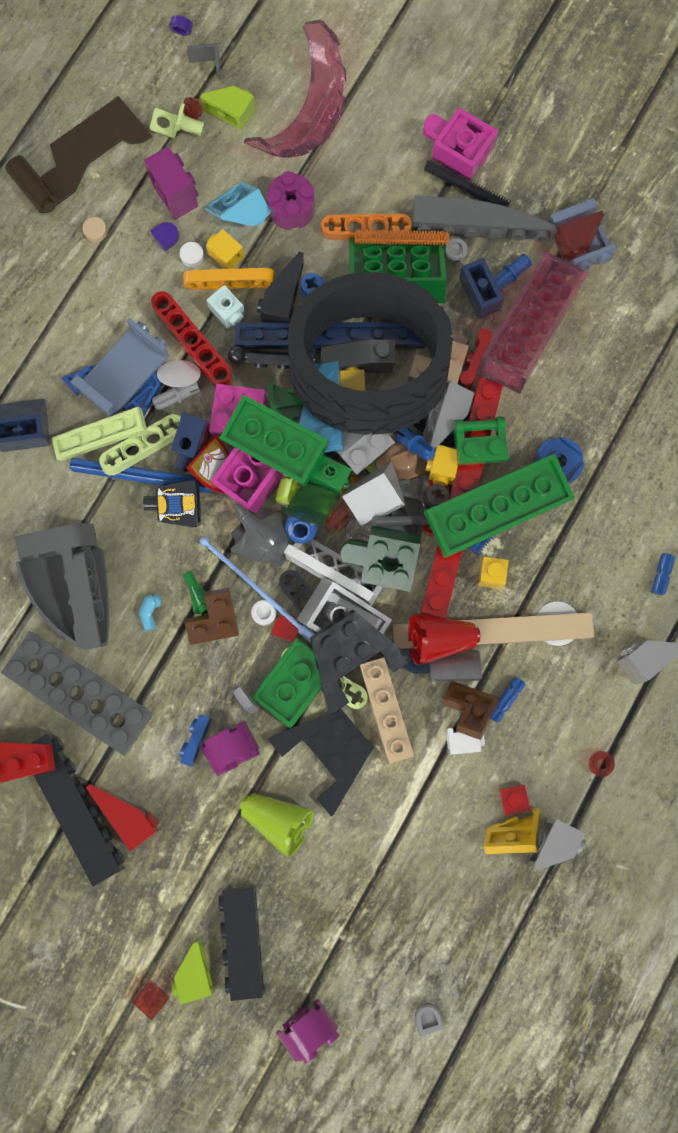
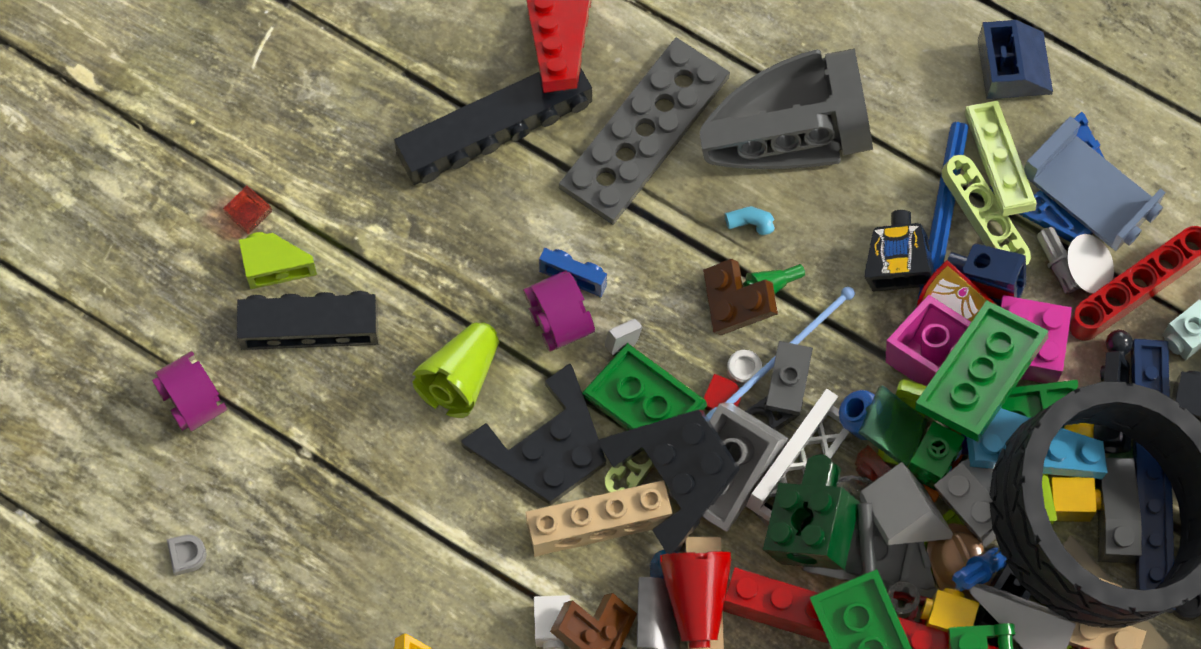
camera: 90 degrees right, 10 degrees down
red slope [86,784,159,851] -> none
dark grey piece [230,504,288,567] -> none
none -> dark grey plate [765,341,813,416]

